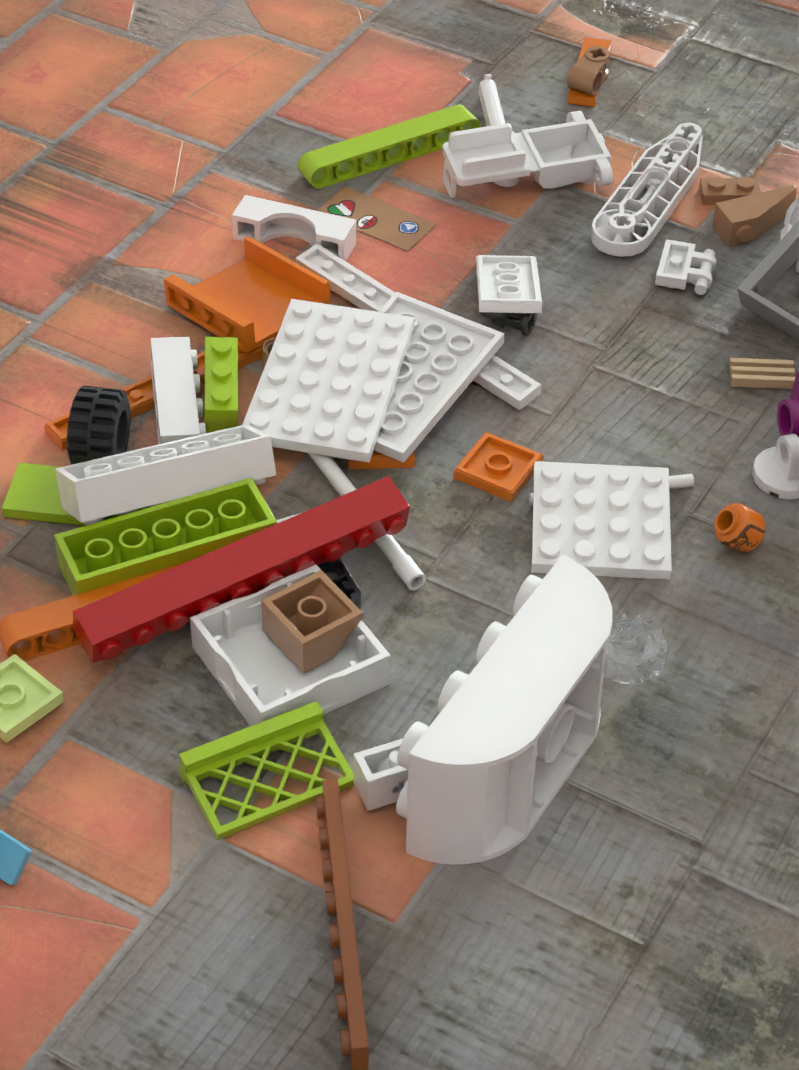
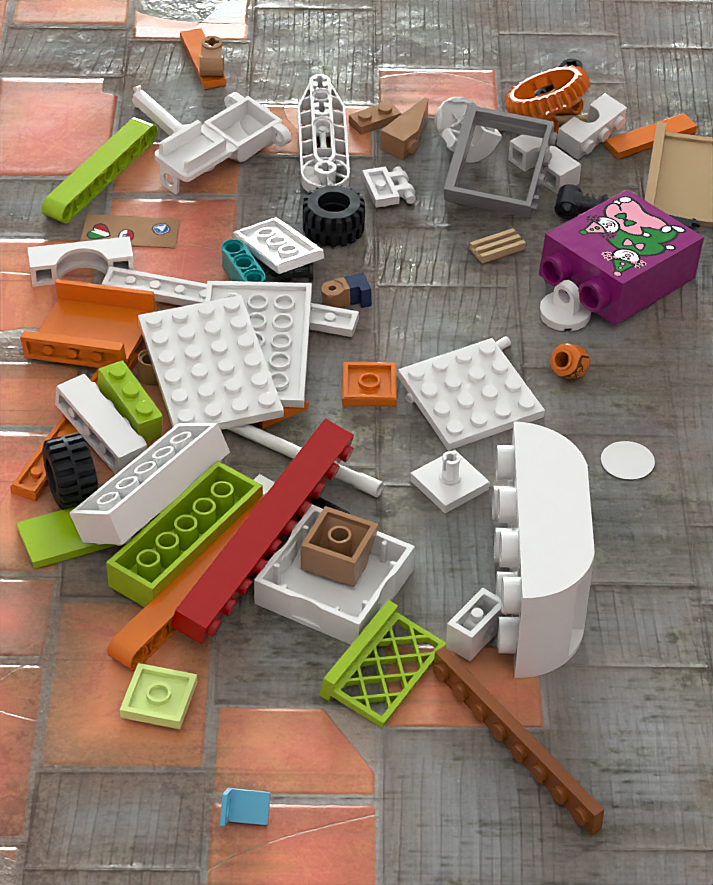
camera: 30 degrees left, 0 degrees up
none -> teal beam [222,239,266,282]
none -> black tyre [303,184,365,247]
none -> leg [321,273,372,308]
none -> white tile [410,450,490,513]
none -> white sticker [601,441,655,480]

